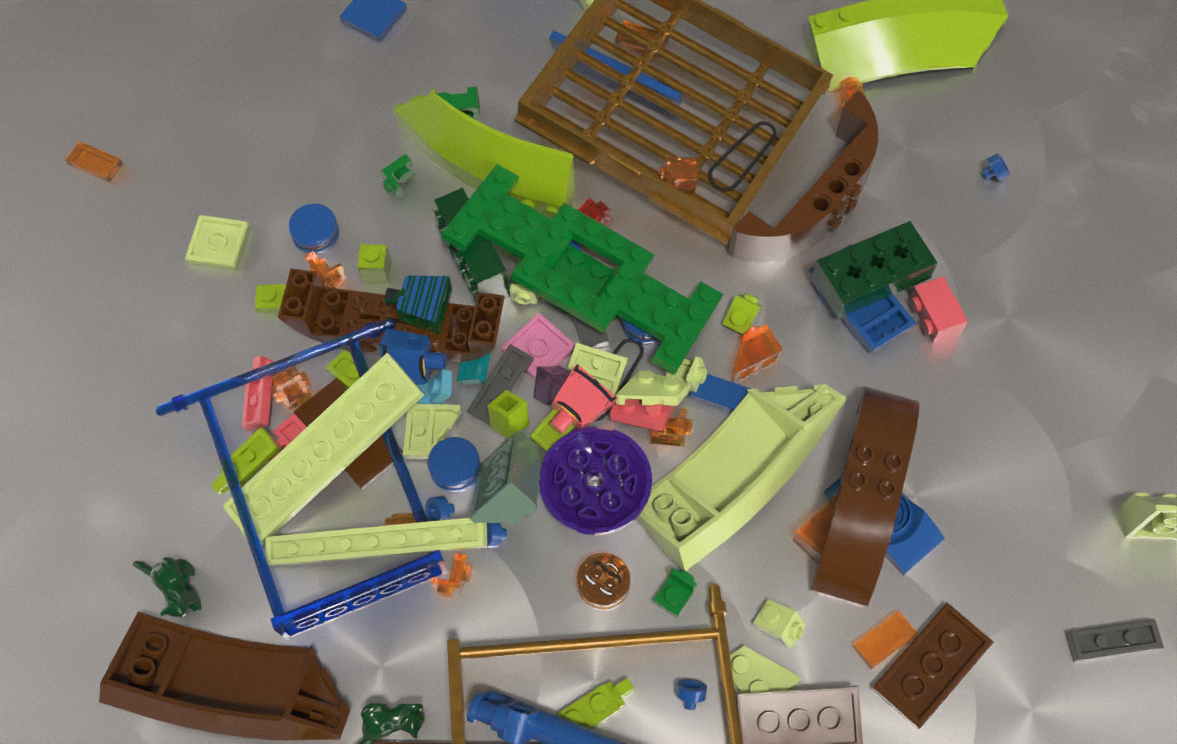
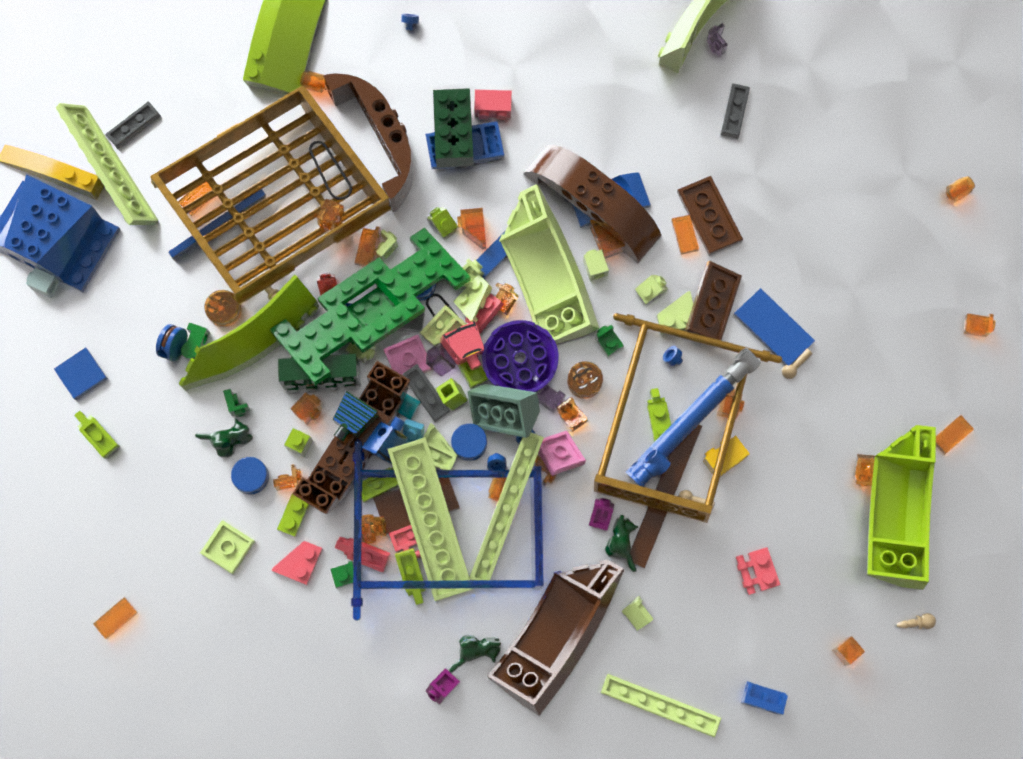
camera: 70 degrees left, 10 degrees up
none -> lime hinge [74,410,120,459]
none -> blue head [156,324,188,362]
none -> dark green animal [195,418,253,457]
none -> clear orange head [204,290,242,327]
none -> coral wing [271,541,323,585]
none -> clear orange brick [290,392,323,425]
none -> green bracket [330,561,361,589]
none -> clear orange panel [354,226,381,267]
none -> yellowish green bracket [376,230,398,262]
none -> magenta bracket [426,668,460,705]
none -> clear purple panel [537,385,566,414]
none -> bright pink tile [538,431,586,476]
none -> clear orange bracket [556,397,588,432]
none -> yellowish green brick [583,249,609,281]
none -> magenta bracket [589,498,614,531]

